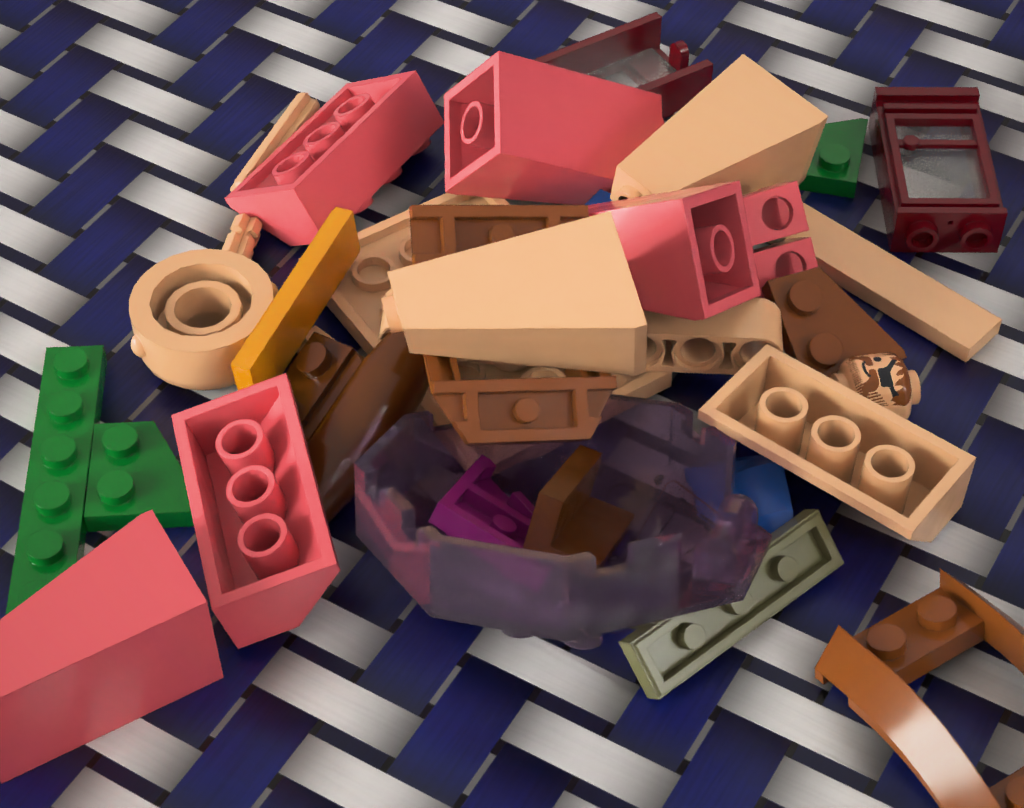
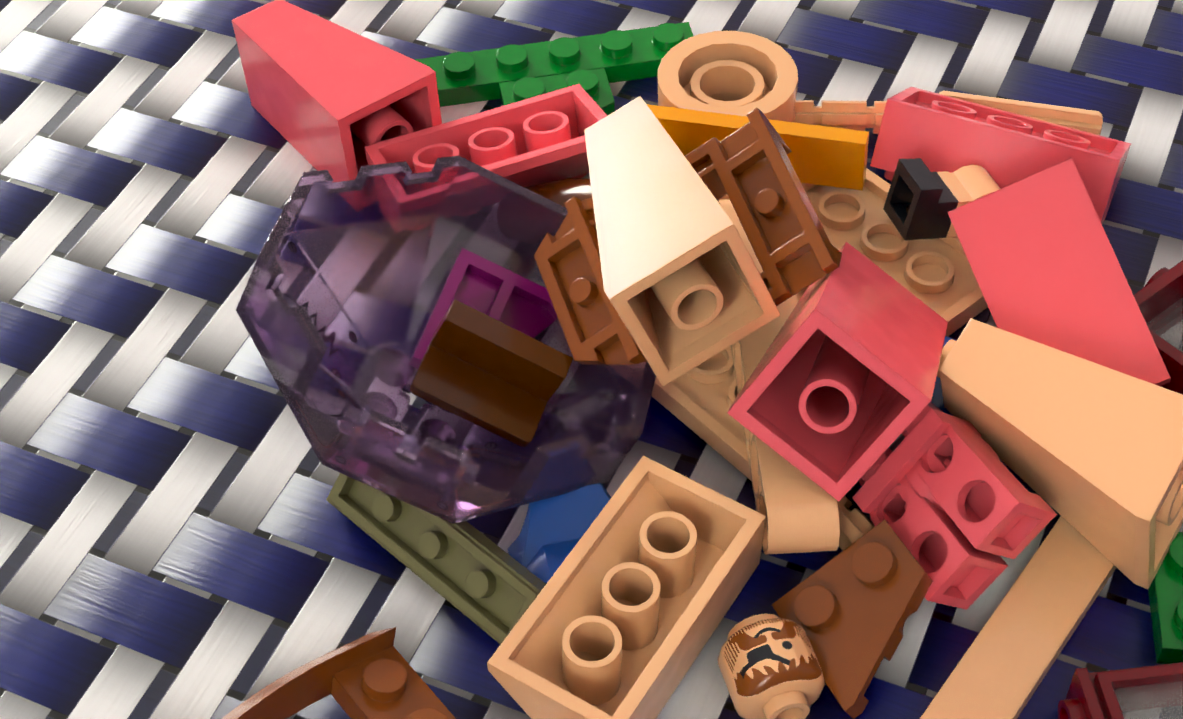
camera: 85 degrees right, 0 degrees up
none -> black leg [883,158,1001,240]

